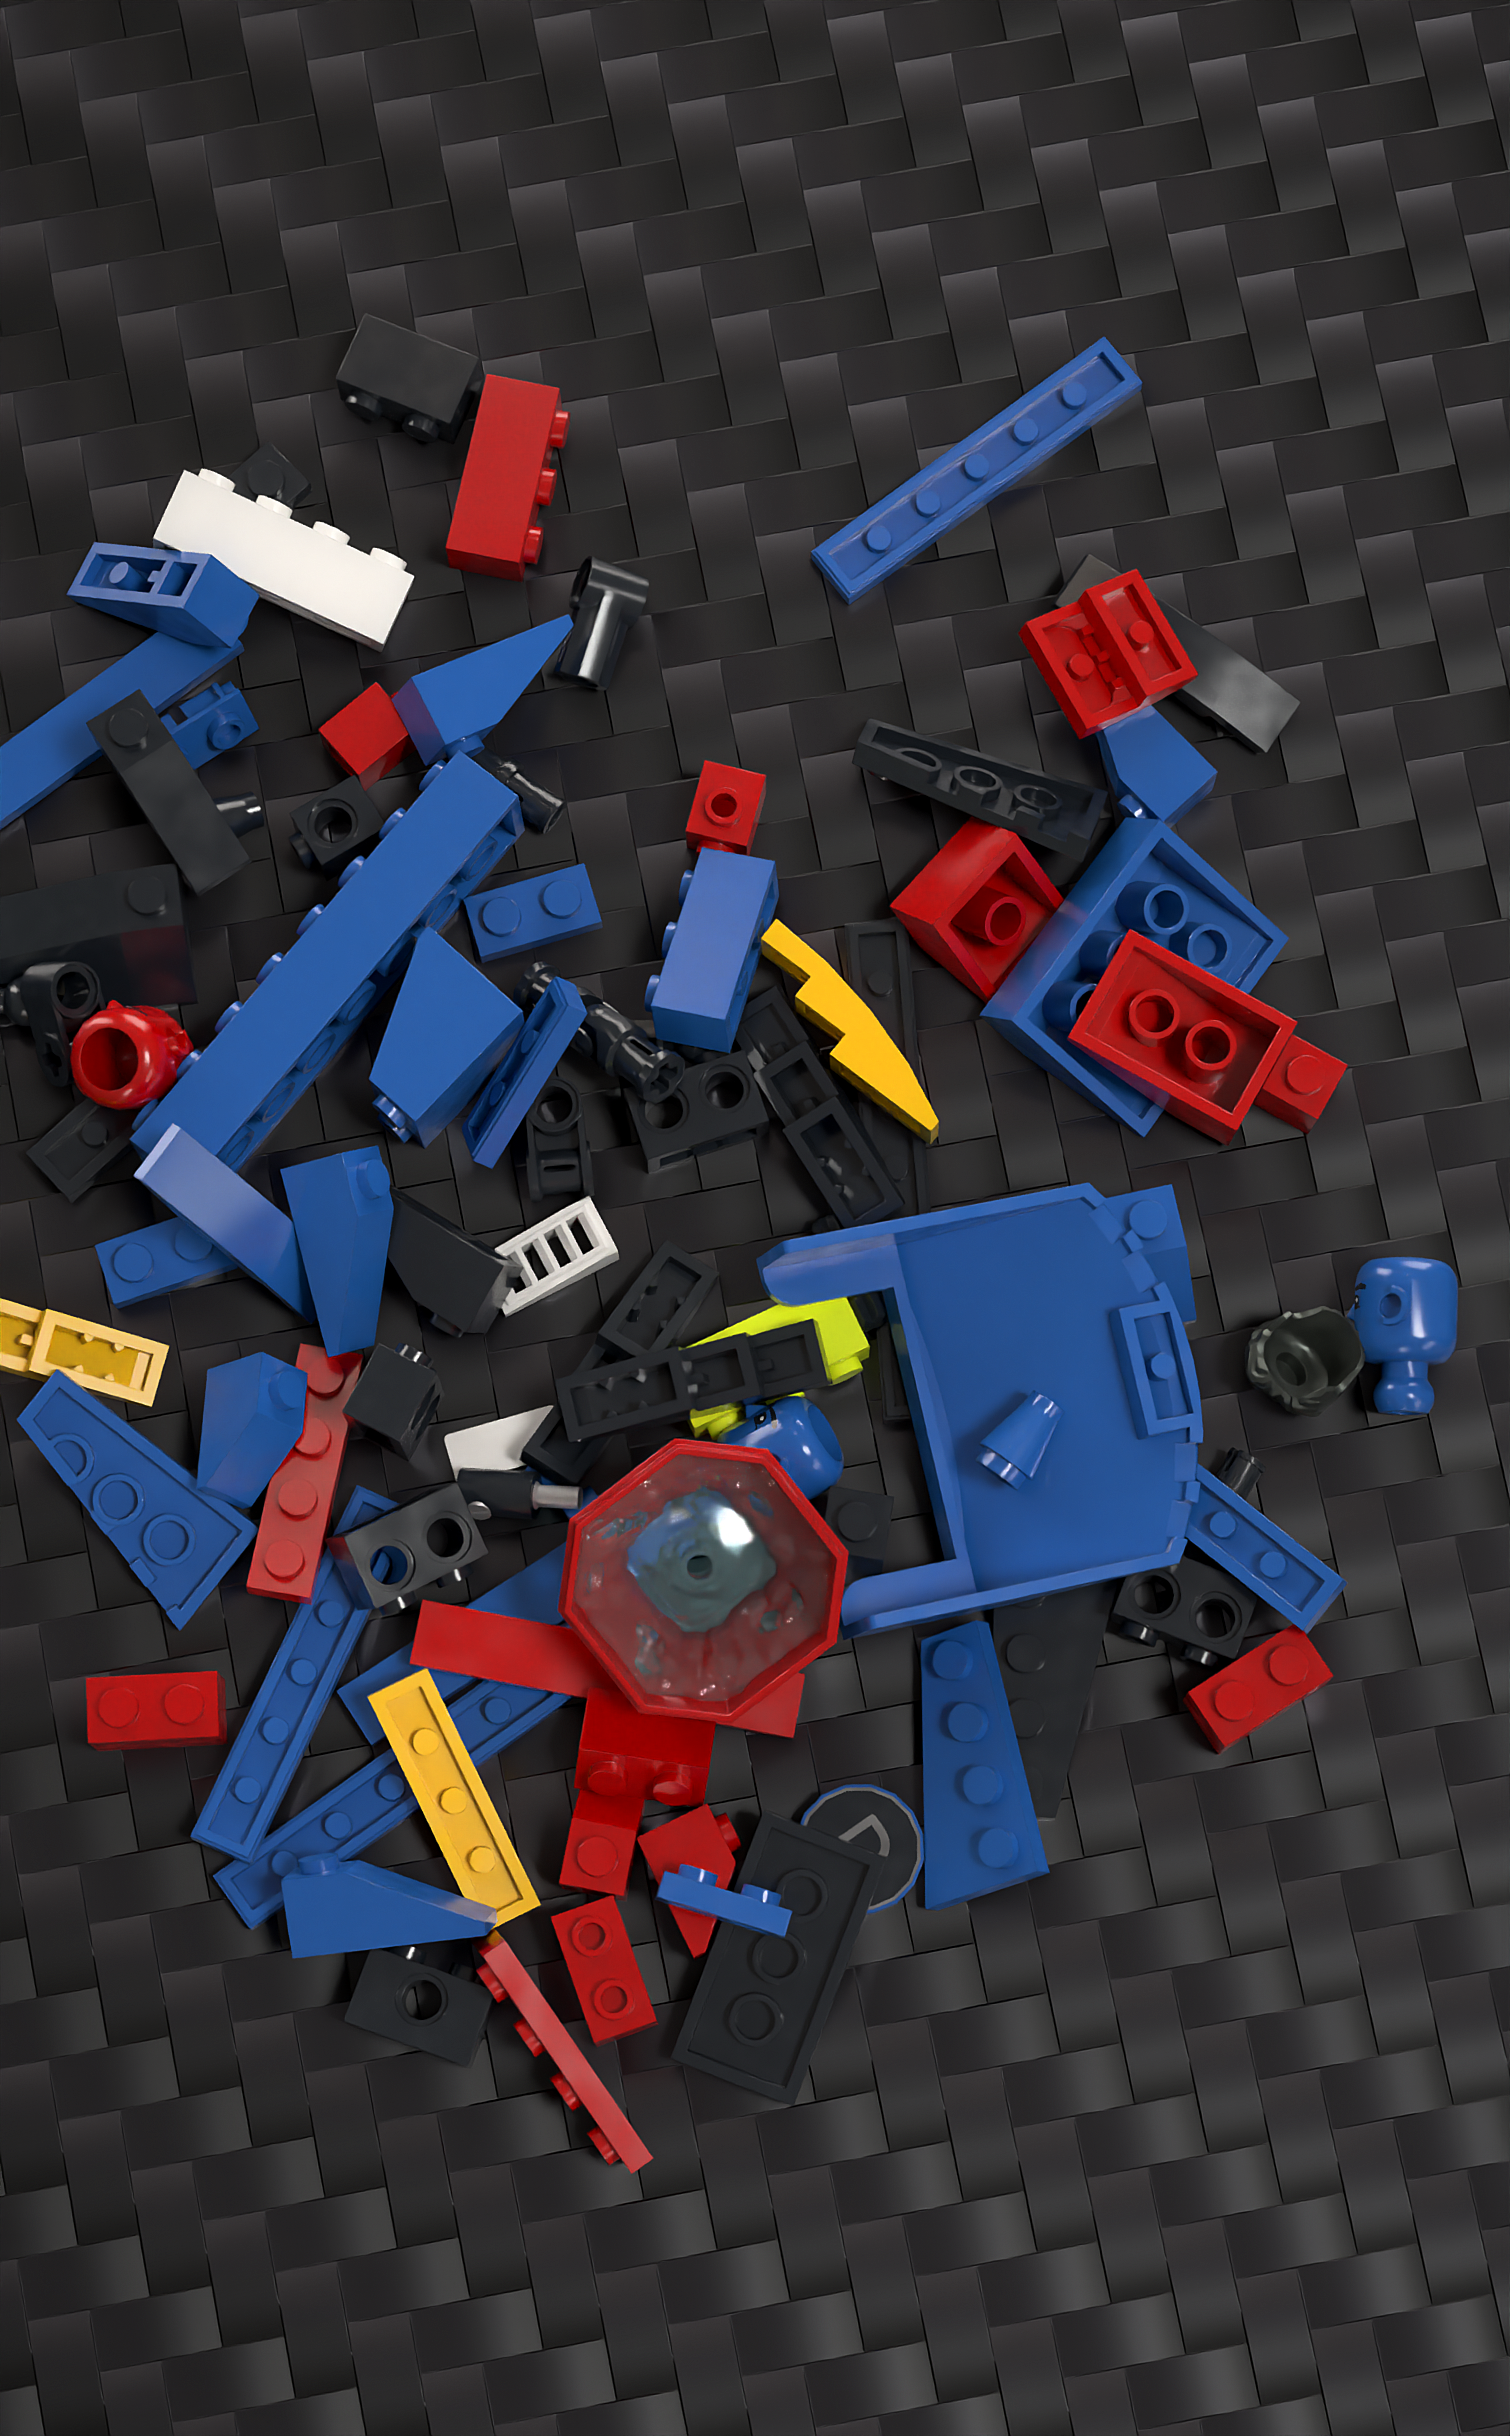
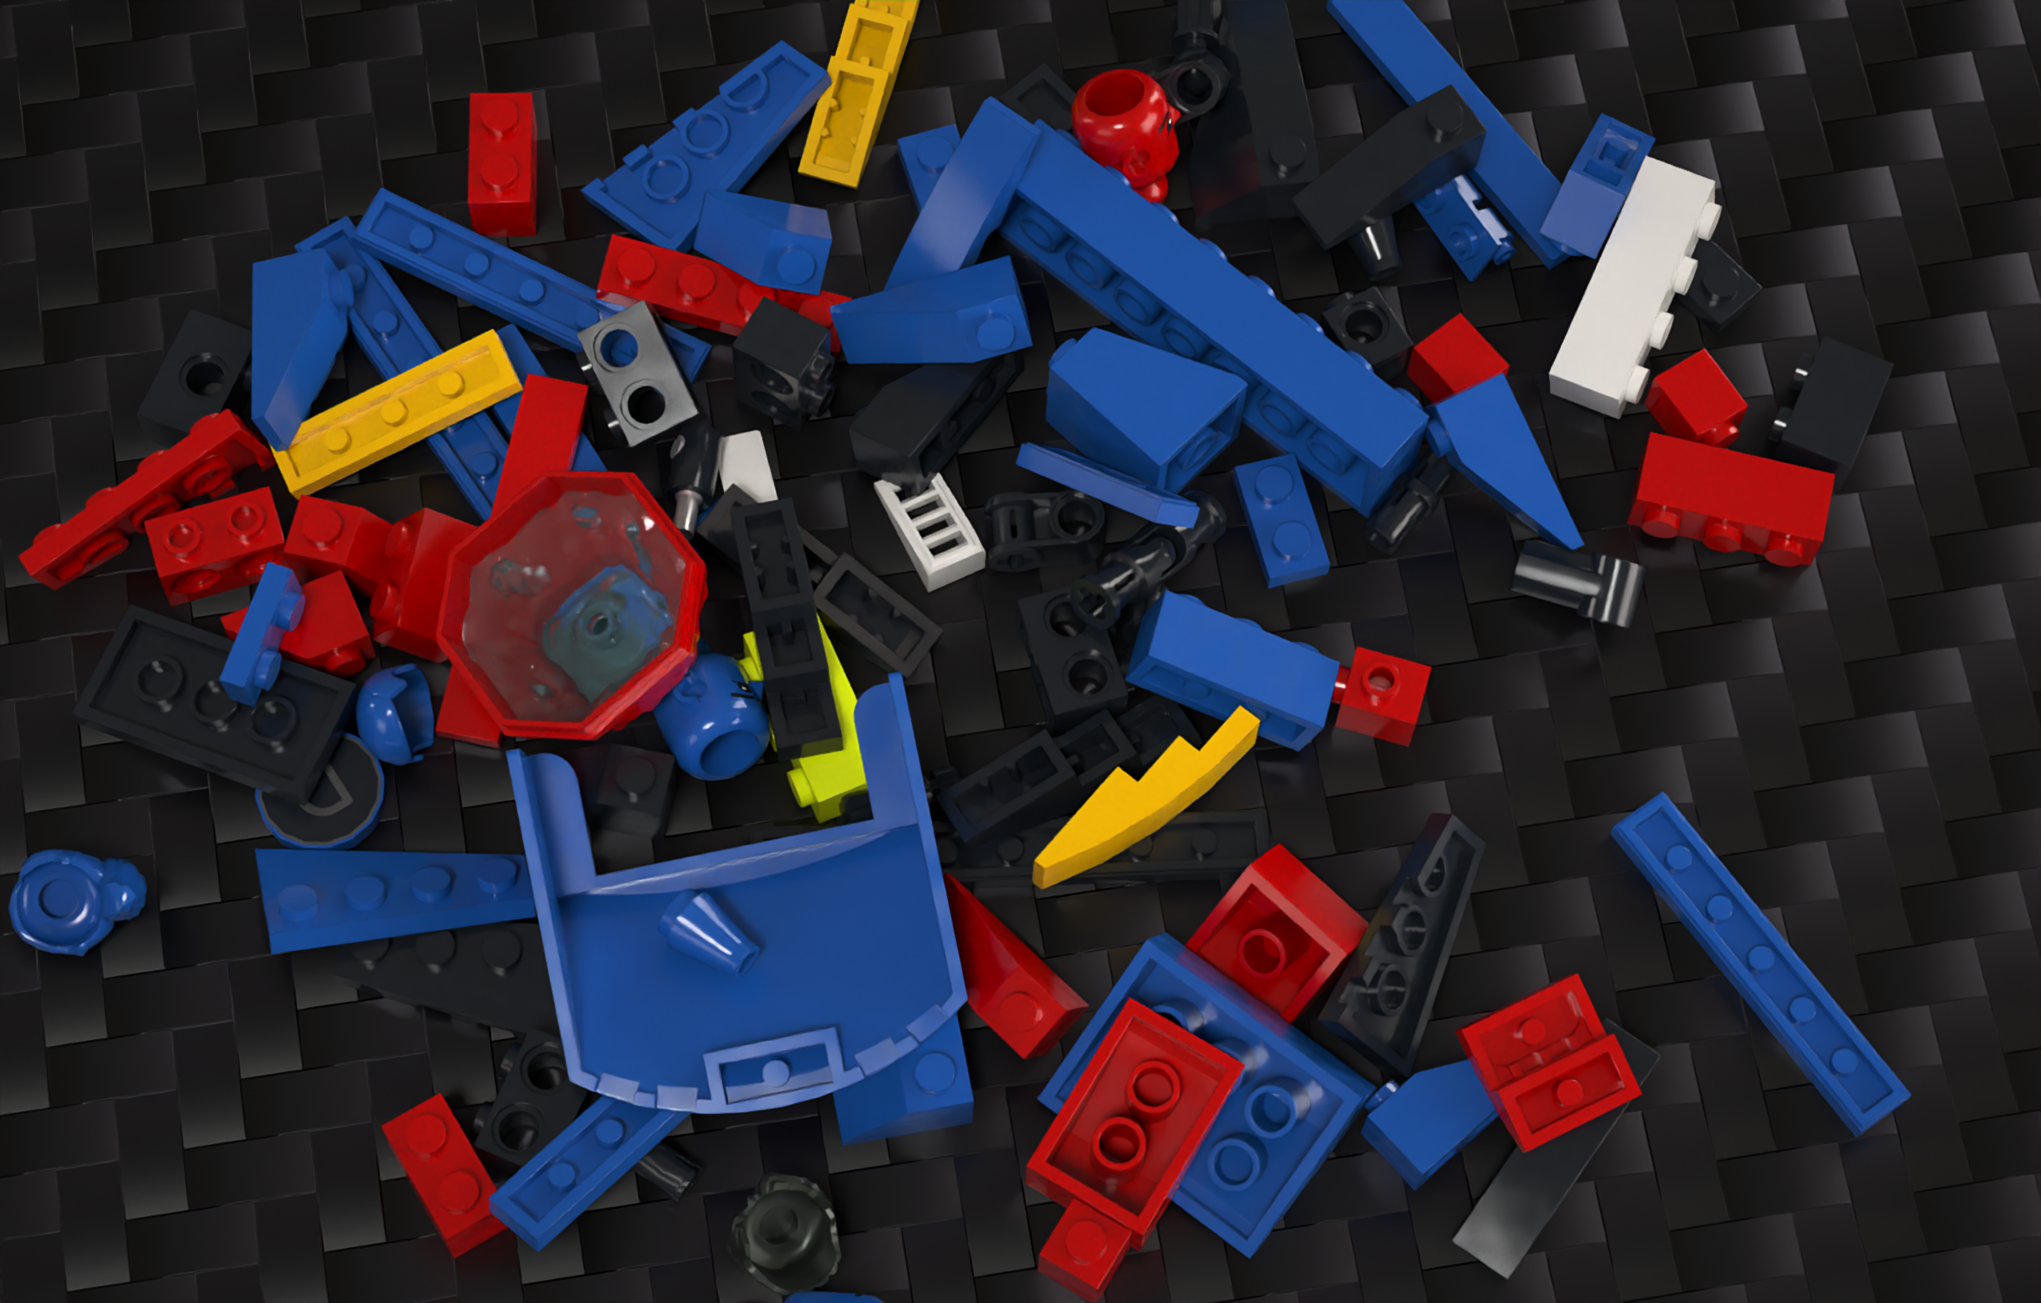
camera: 85 degrees right, 10 degrees down
none -> blue hair [8,849,147,957]
none -> blue hair [355,663,435,766]
none -> red slope [943,873,1089,1060]
none -> red brick [1644,348,1748,449]

